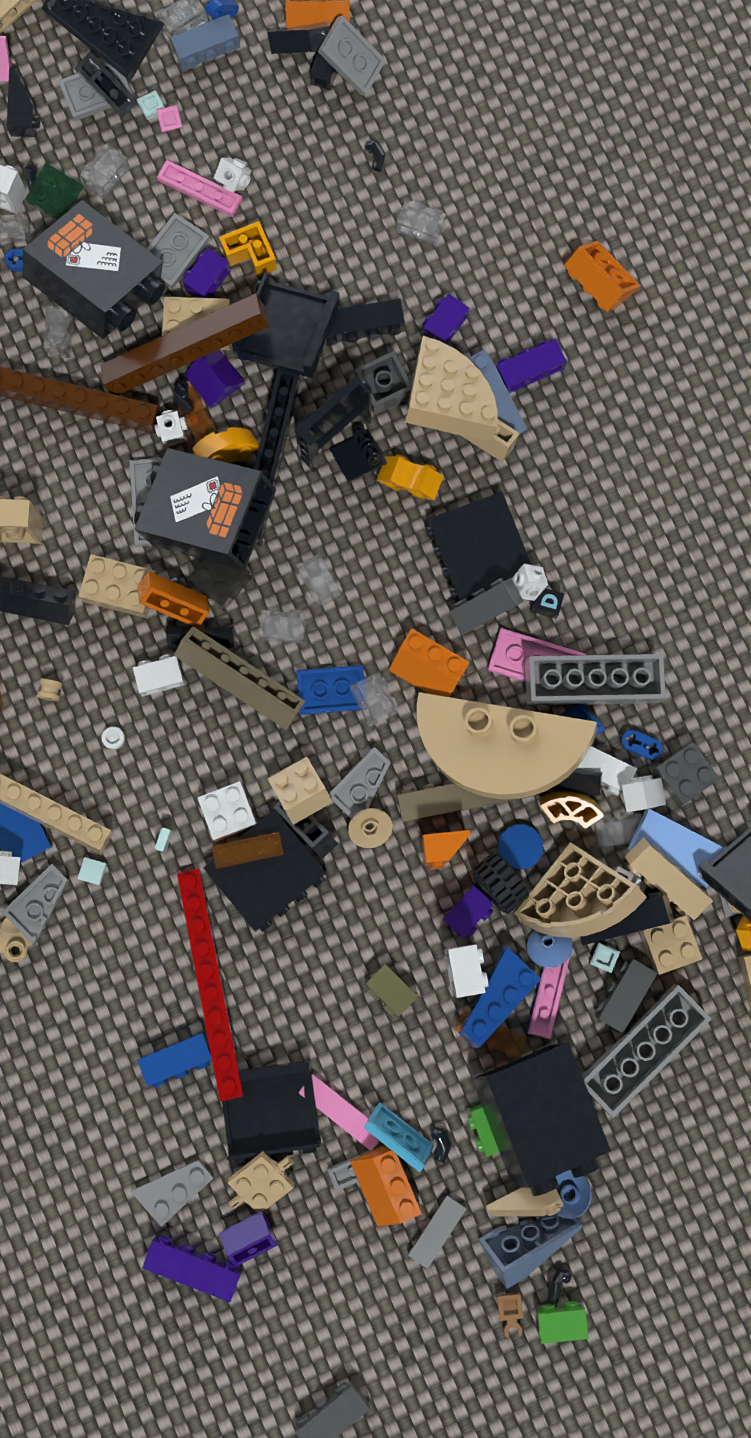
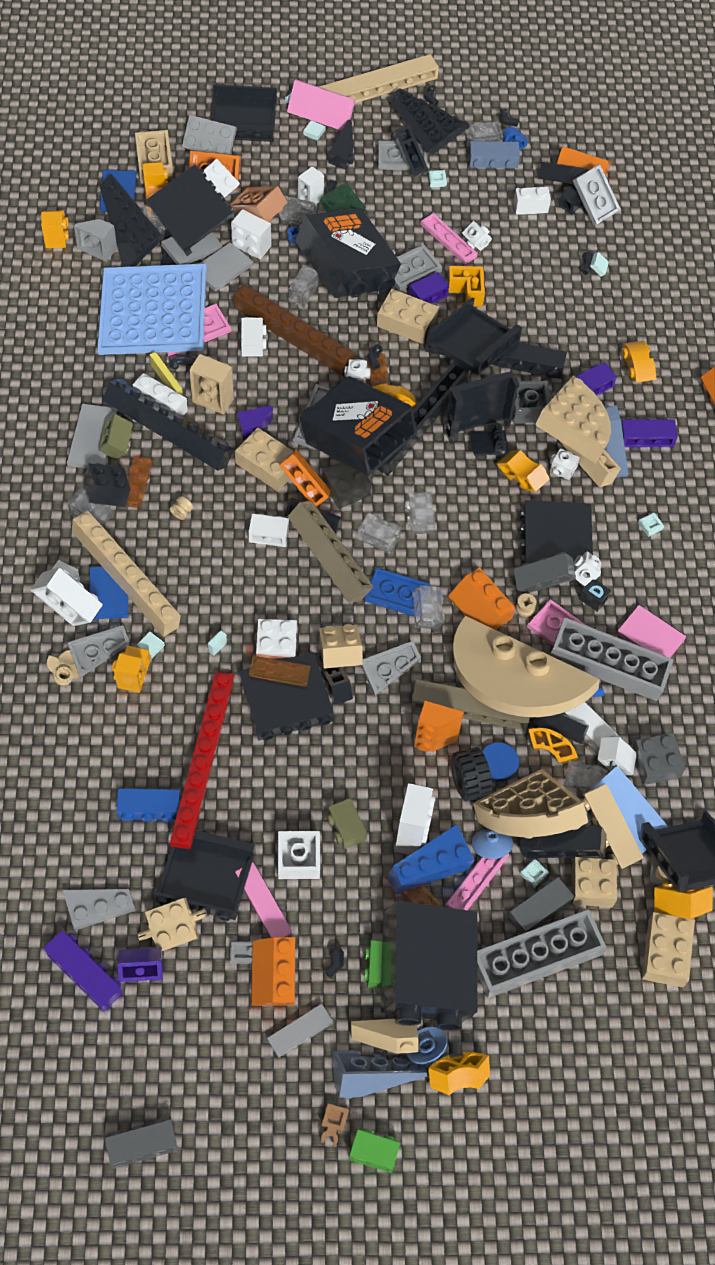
camera: 20 degrees right, 20 degrees down
clear brick [80,143,130,200] -> none
reddish brown brick [100,293,270,395] -> none
white tile [102,727,125,750] -> none
bright pink tile [156,105,182,133] -> none
dark purple slope [185,350,246,409] -> none
tan dish [348,808,393,848] -> none
medium azure tile [363,1102,434,1172] -> none
clear brick [396,199,446,246] -> none
dark purple brick [442,886,494,938] -> none
black arm [547,1268,571,1304] -> none
blue beam [620,730,663,760] -> none
none -> light orange brick [112,646,151,693]
none -> dark purple slope [237,405,273,440]
none -> white brick [241,318,266,356]
none -> white brick [278,831,320,879]
none -> light orange brick [429,1052,490,1095]
none -> white brick [513,187,551,215]
none -> tan wheel [516,593,536,617]
none -> white brick [550,448,580,480]
none -> light aqua tile [590,252,609,276]
none -> bright pink tile [617,605,686,658]
none -> light orange brick [621,341,656,382]
none -> light aqua tile [638,513,664,537]

